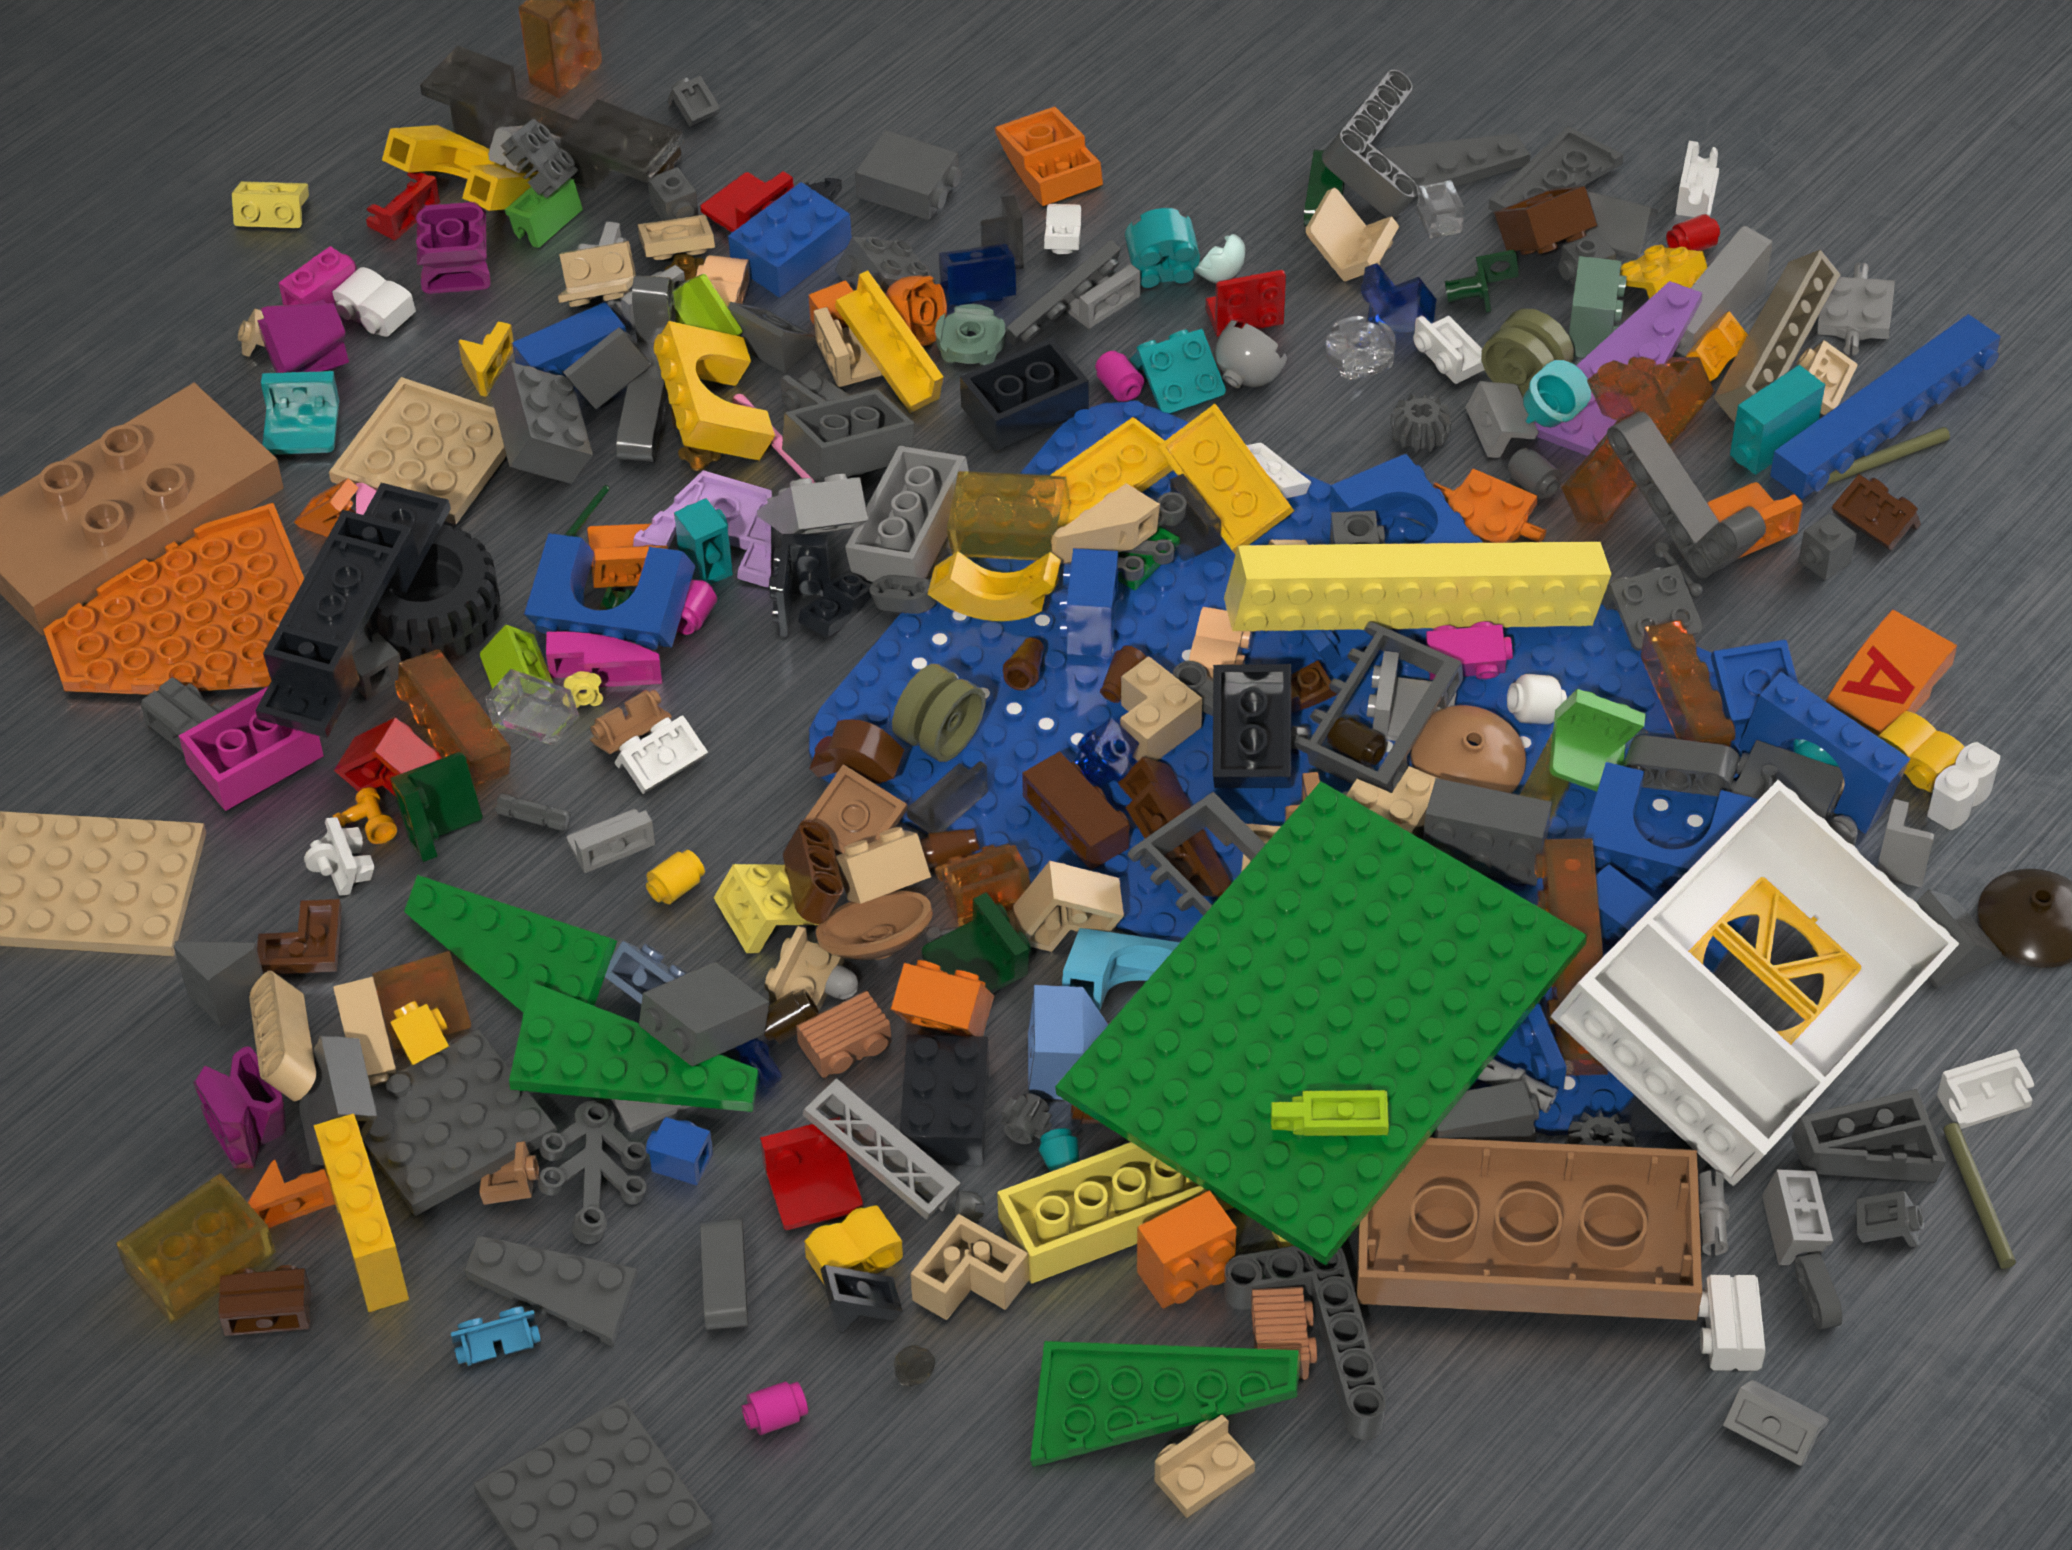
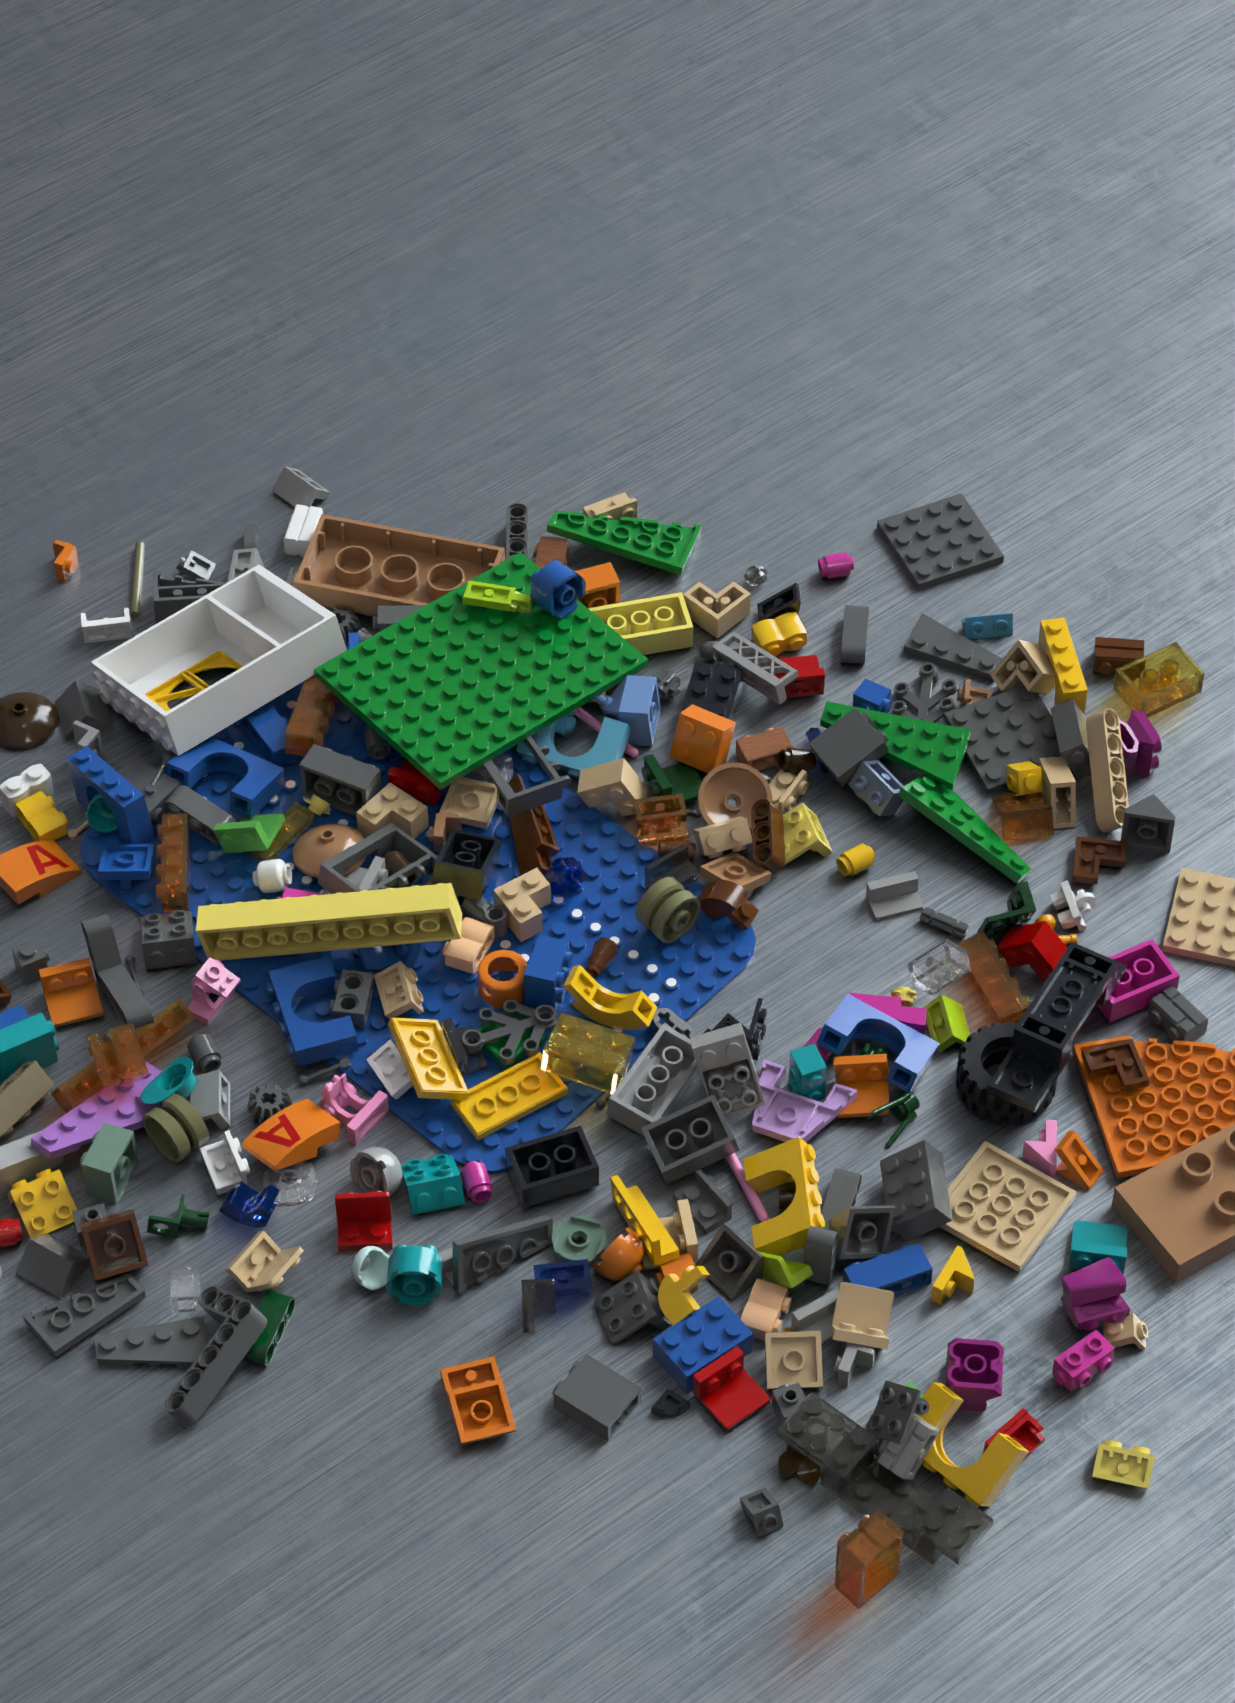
camera: 170 degrees left, 0 degrees up
orange slope [247,1159,335,1233] -> none
white brick [332,267,416,337] -> none
medium nougat hinge [590,689,672,754] -> none
white bracket [614,715,708,794] -> none
reddish brown brick [1022,751,1130,870] -> none
teal cone [1038,1128,1079,1172] -> none
white bracket [1044,204,1081,254] -> none
tan slope [1051,483,1160,564] -> none
reddish brown cone [1100,645,1147,703] -> none
orange plate [1433,468,1546,543] -> none
light orange slope [1685,311,1748,383] -> none
none -> bright pink tile [186,957,241,1026]
none -> orange slope [242,1098,340,1171]
none -> bright pink tile [318,1073,389,1146]
none -> orange piece [477,950,528,1008]
none -> blue brick [530,560,586,618]
none -> yellow brick [658,1265,710,1326]
none -> tan brick [990,640,1055,694]
none -> reddish brown plate [1081,1039,1150,1092]

